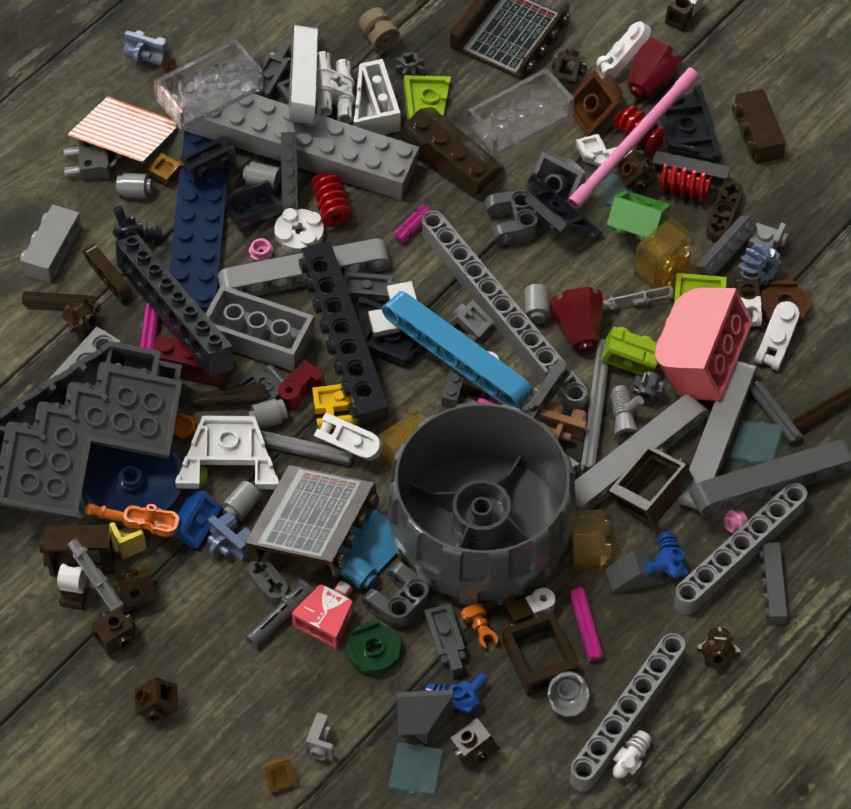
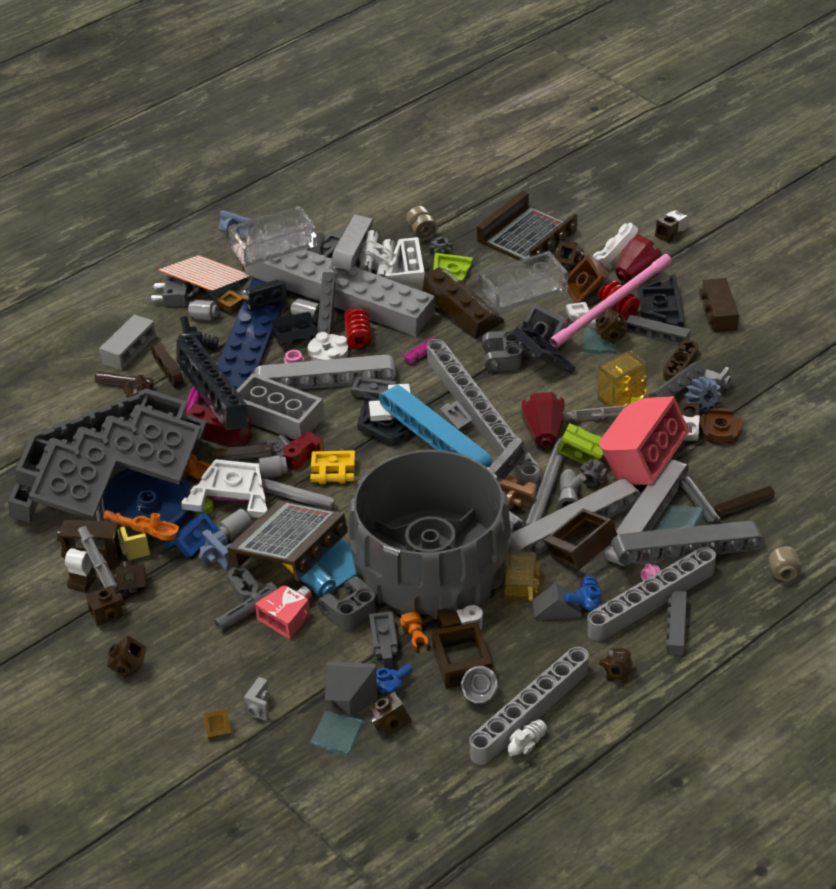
camera: 10 degrees right, 15 degrees down
black brick [298,241,389,427] -> none
white plate [314,413,383,460] -> none
dark green plate [346,621,401,676] -> none
light grey brick [524,284,550,324] -> none
dark pink axle [570,588,603,662] -> none
bright green brick [607,190,671,241] -> none
red piece [660,162,713,203] -> none
white plate [754,301,799,371] -> none

